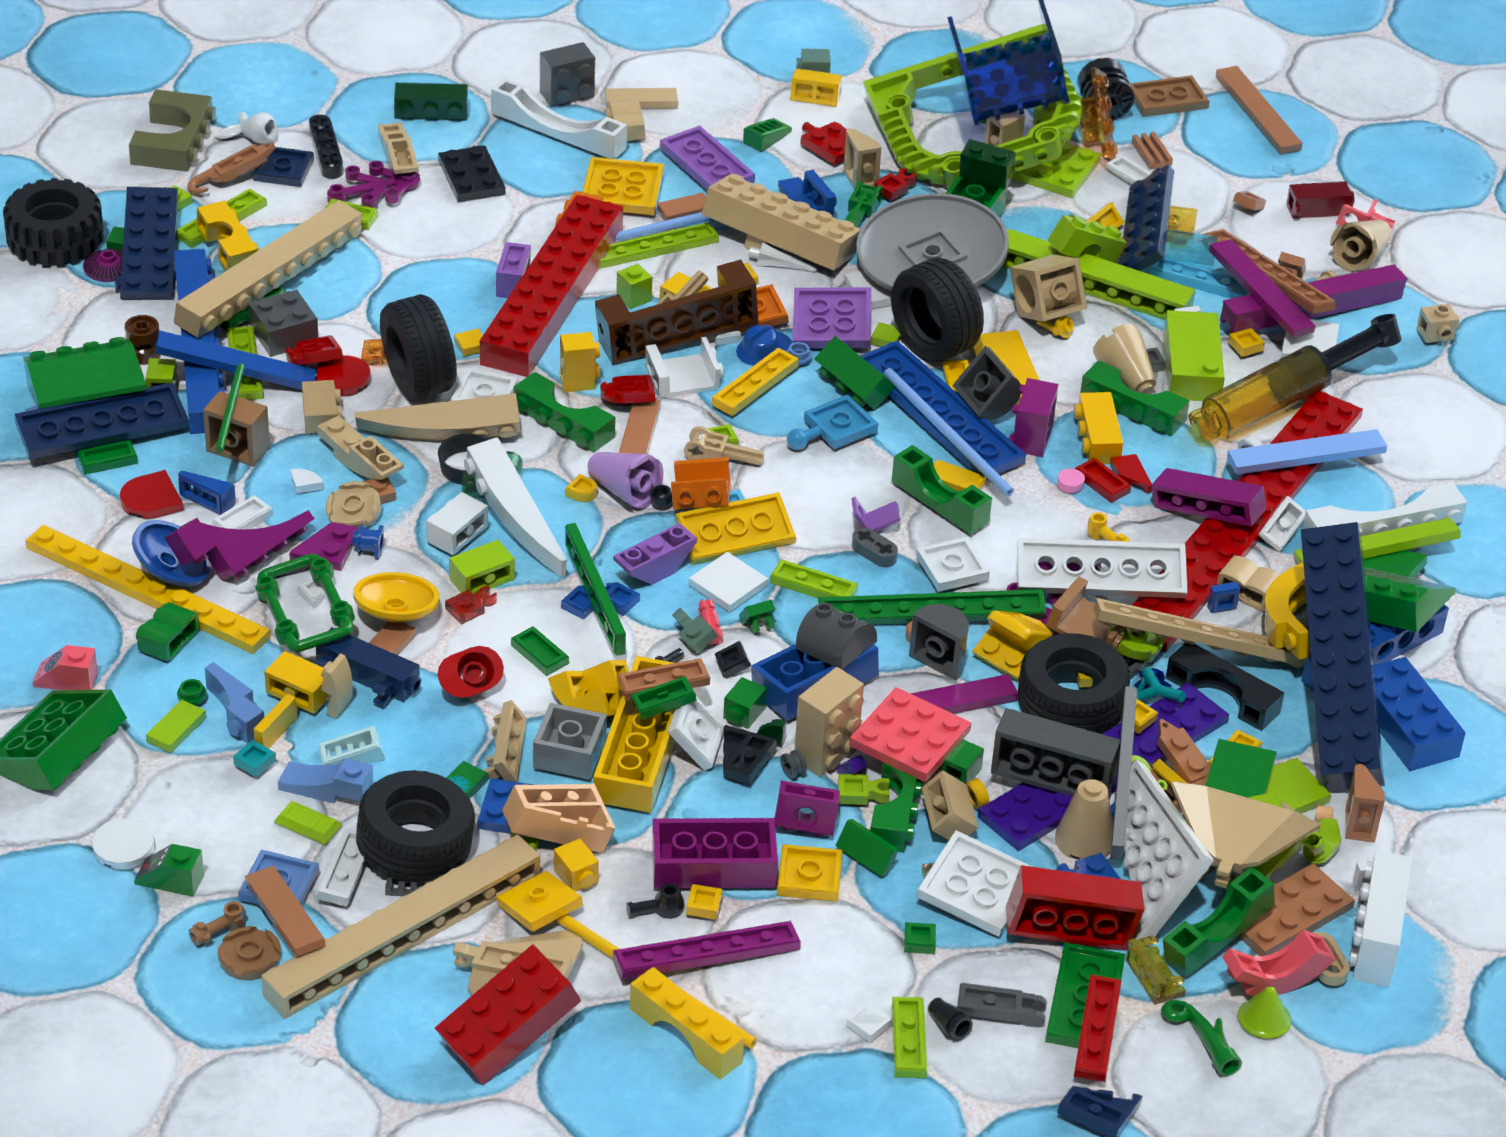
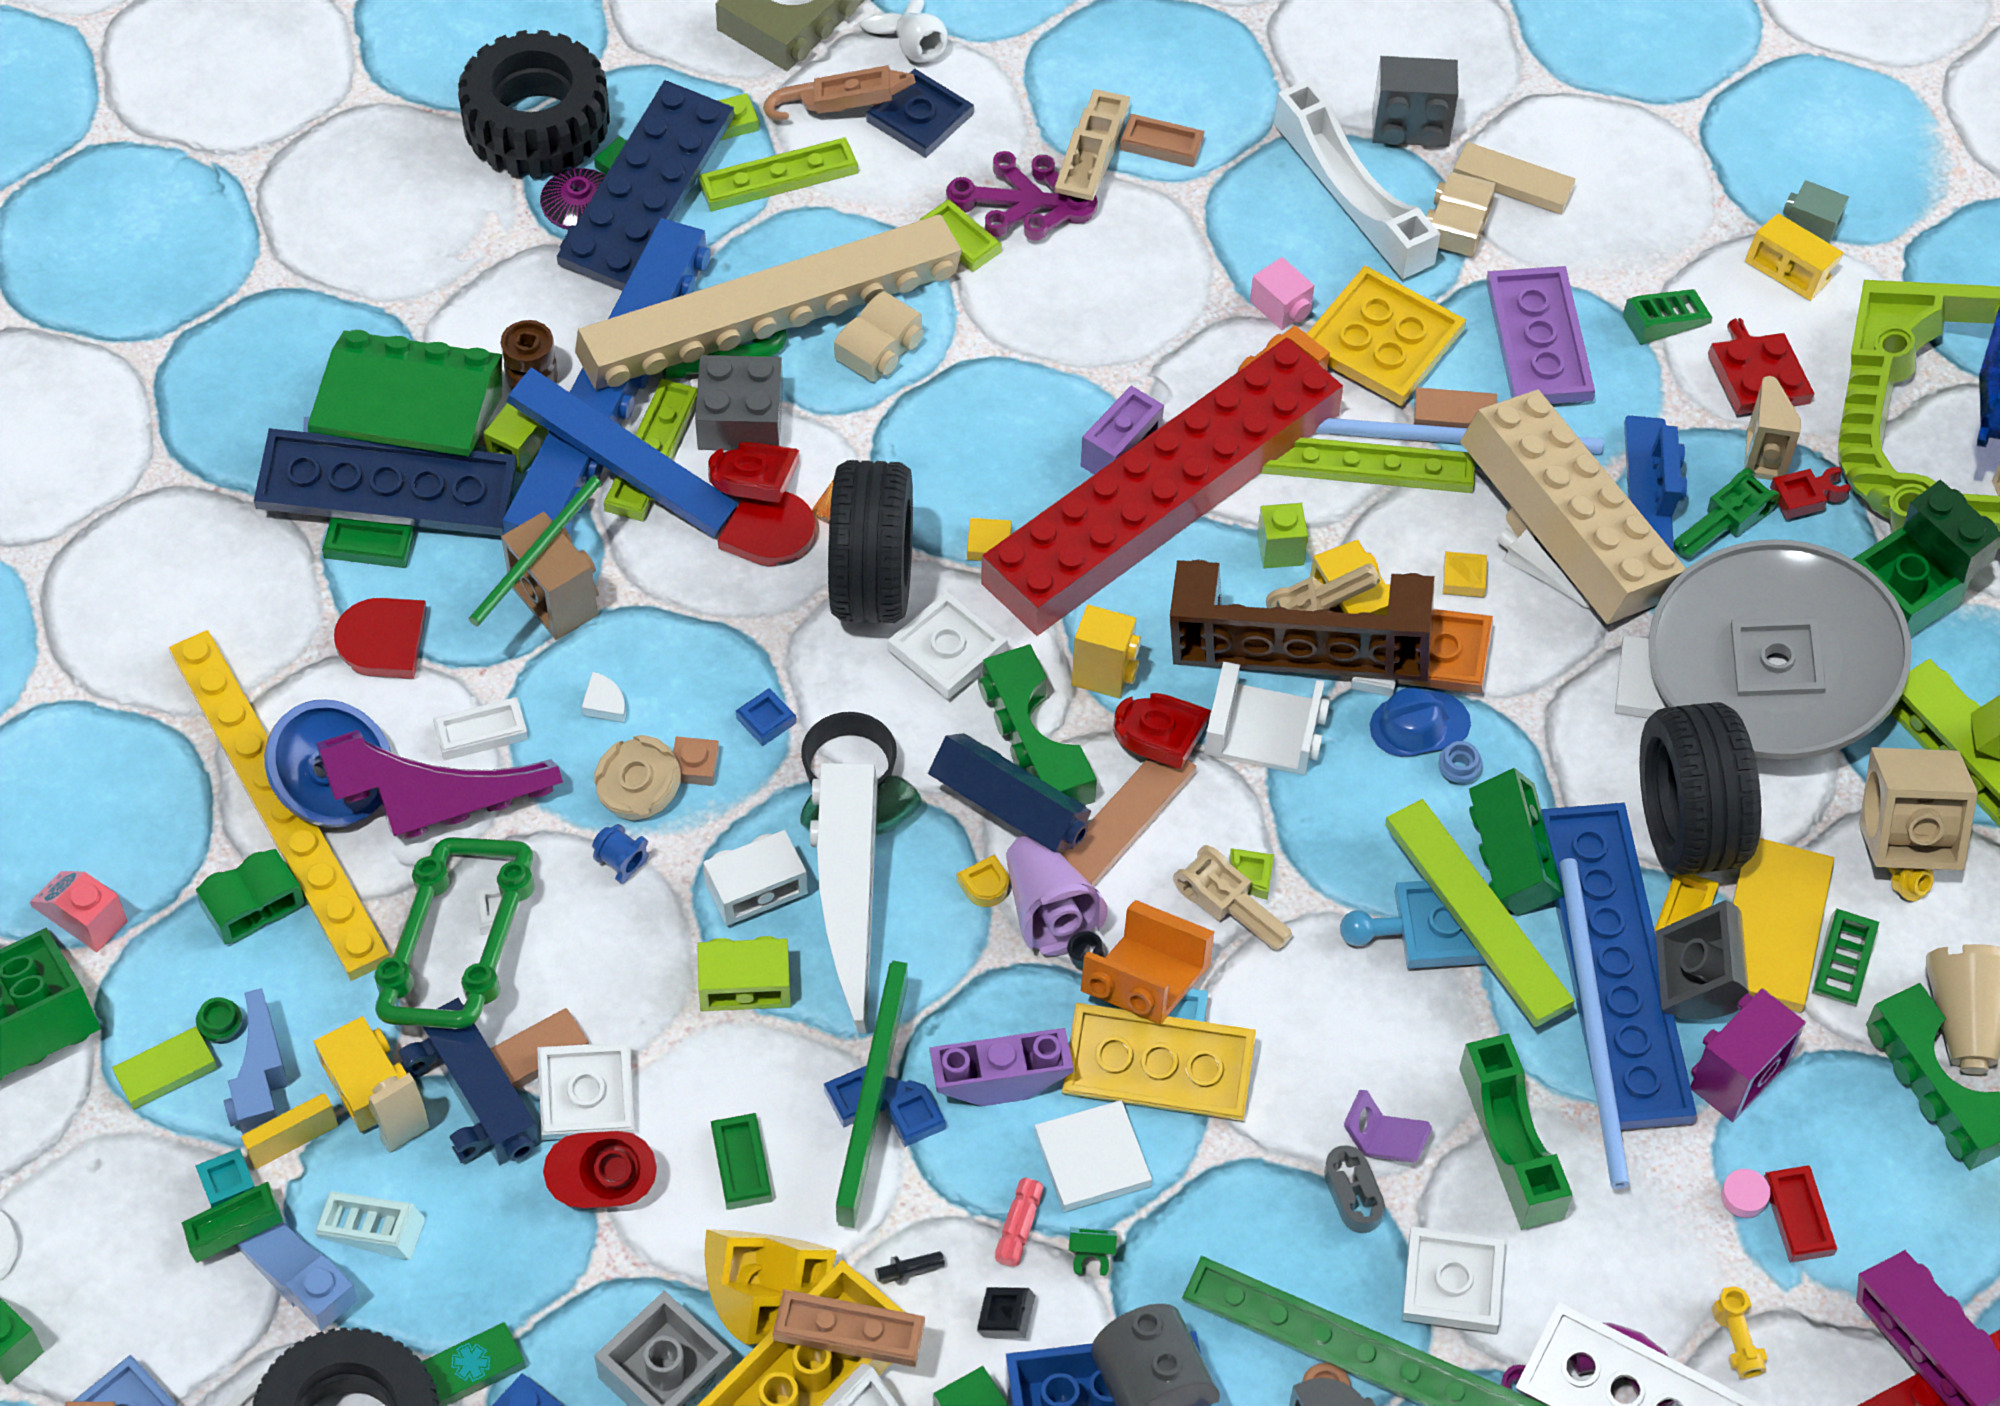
camera: 30 degrees right, 15 degrees up
blue slope [178,470,236,515] -> none
yellow arch [196,200,259,271] -> none
lime tile [274,801,342,845] -> none
magenta wing [289,522,358,571] -> none
tan brick [302,380,343,435] -> none
black beam [309,114,343,179] -> none
tan slope [317,415,404,480] -> none
yellow dish [353,572,439,623] -> none
tan slope [355,393,521,441] -> none
dark green brick [394,82,468,121] -> none
black plate [438,145,505,203] -> none
clear red plate [445,585,497,625] -> none
tan plate [484,700,527,782] -> none
green tile [630,676,697,720] -> none
sand green plate [672,608,718,654] -> none
yellow plate [712,348,799,416] -> none
lime tile [770,559,858,598] -> none
medium lavender plate [793,287,871,348] -> none
lime tile [871,322,902,347] -> none
yellow tile [934,459,986,491] -> none
yellow brick [1074,392,1123,464] -> none
red tile [1110,454,1152,493] -> none
none -> green tile [182,1181,283,1263]
none -> white tile [537,1042,635,1140]
none -> blue tile [736,688,796,746]
none -> tan brick [834,291,923,382]
none -> dark blue brick [927,733,1092,852]
none -> nougat tile [1120,114,1205,168]
none -> bright pink brick [1250,257,1315,330]
none -> lime tile [1385,798,1575,1028]
none -> green slope [1812,908,1880,1006]

